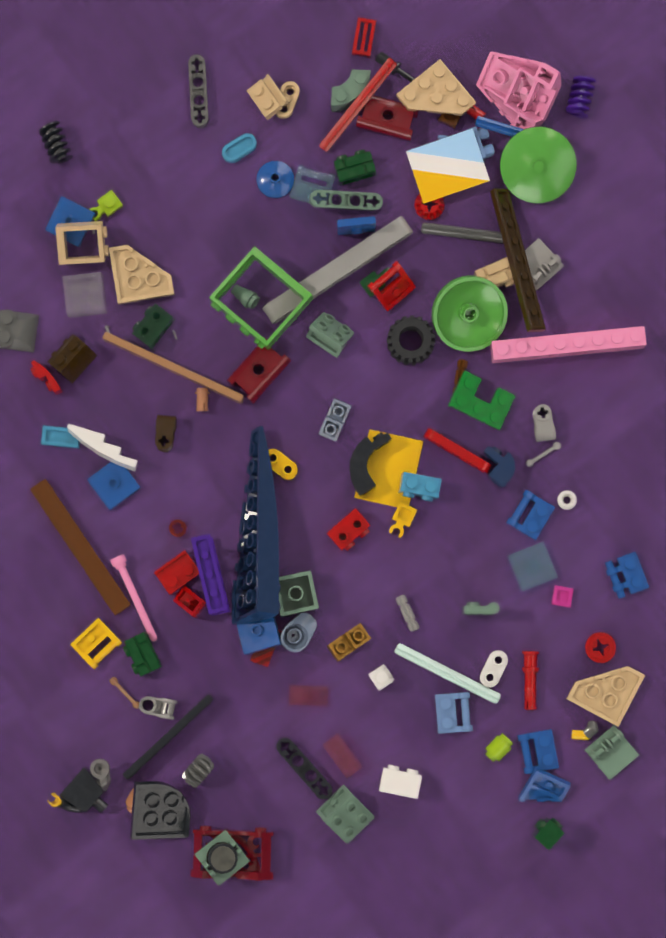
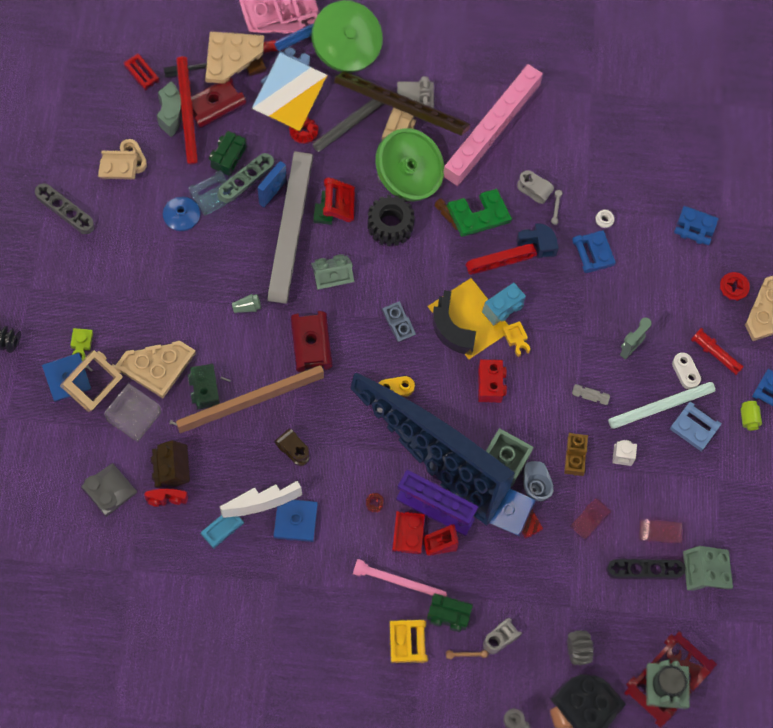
camera: 55 degrees left, 15 degrees down
reddish brown tile [30,478,131,616] -> none
black tile [123,694,214,779] -> none
nougat pin [195,388,210,411] -> none
bright green window [209,246,313,350] -> none
dark azure tile [222,133,257,163] -> none
white brick [379,764,422,799] -> none
clear light blue plate [507,542,558,591] -> none
dark pink tile [551,585,574,608] -> none

